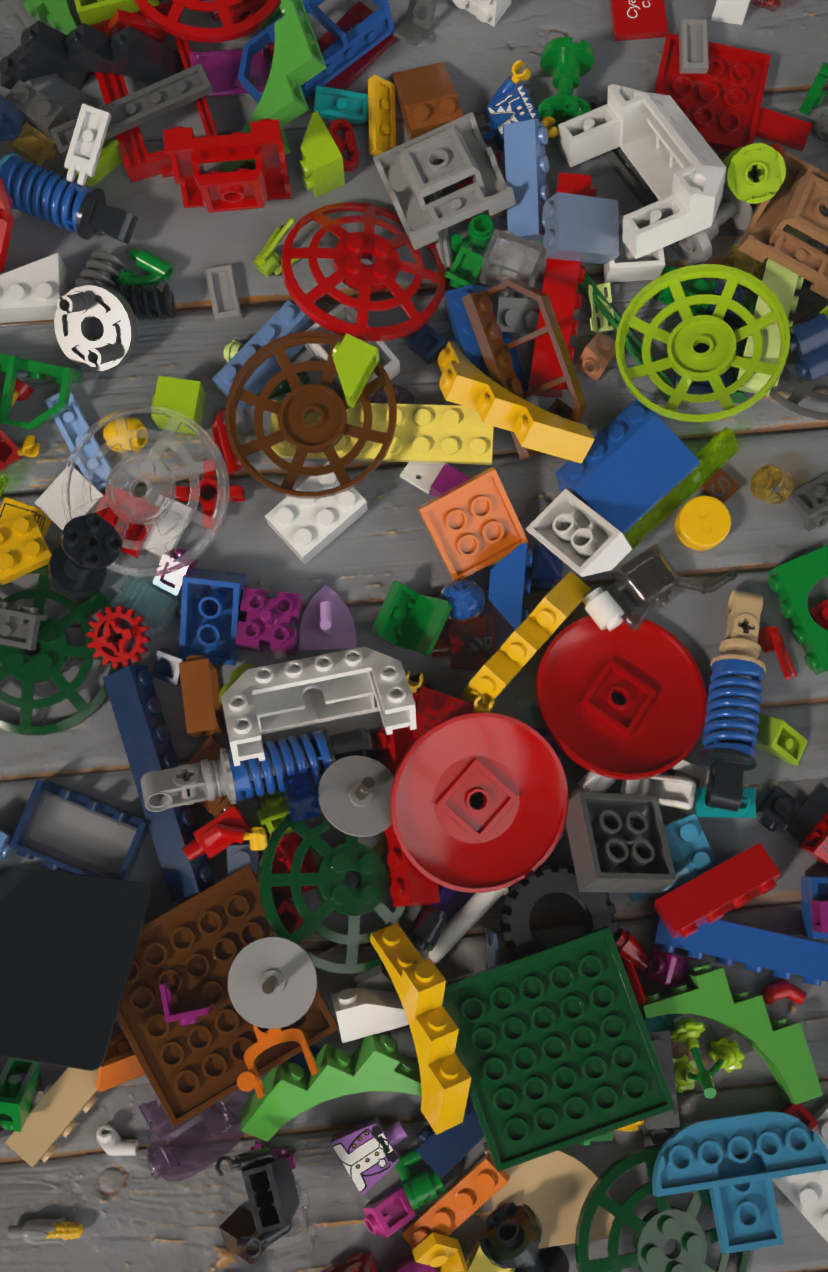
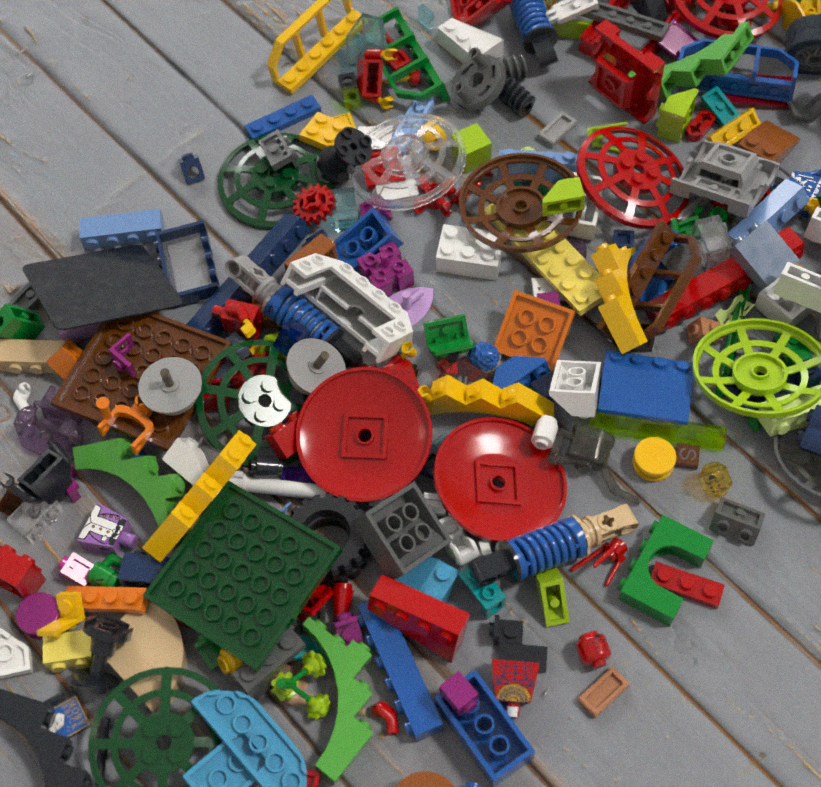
camera: 60 degrees right, 20 degrees down
green plant [117,247,174,291] -> none

